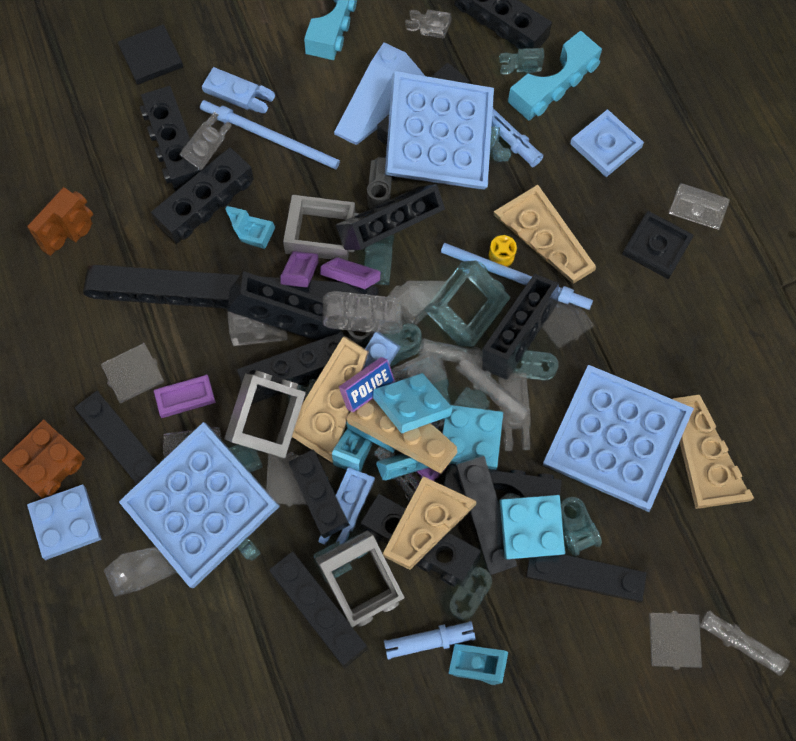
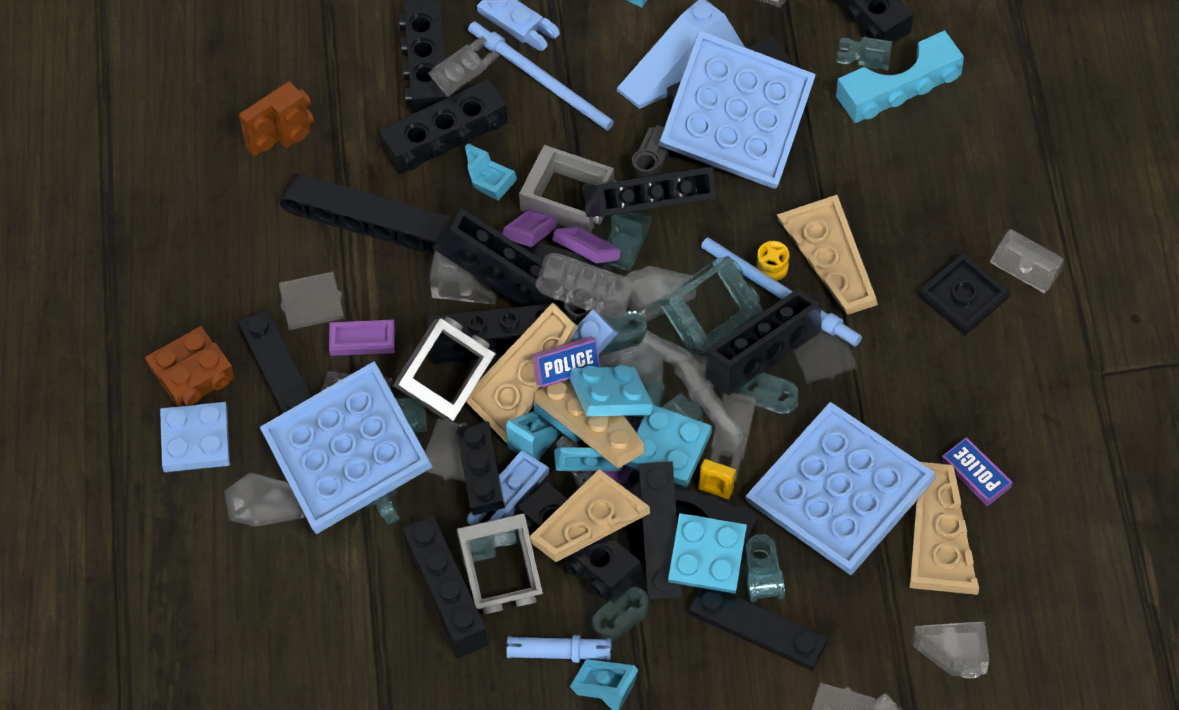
camera: 20 degrees right, 10 degrees down
clear light blue arm [490,127,511,162] -> none
light blue pin [491,108,543,167] -> none
light blue plate [570,109,644,177] -> none
none -> yellow tile [698,459,736,499]
none -> clear slope [913,622,990,678]
none -> tile [941,437,1013,506]

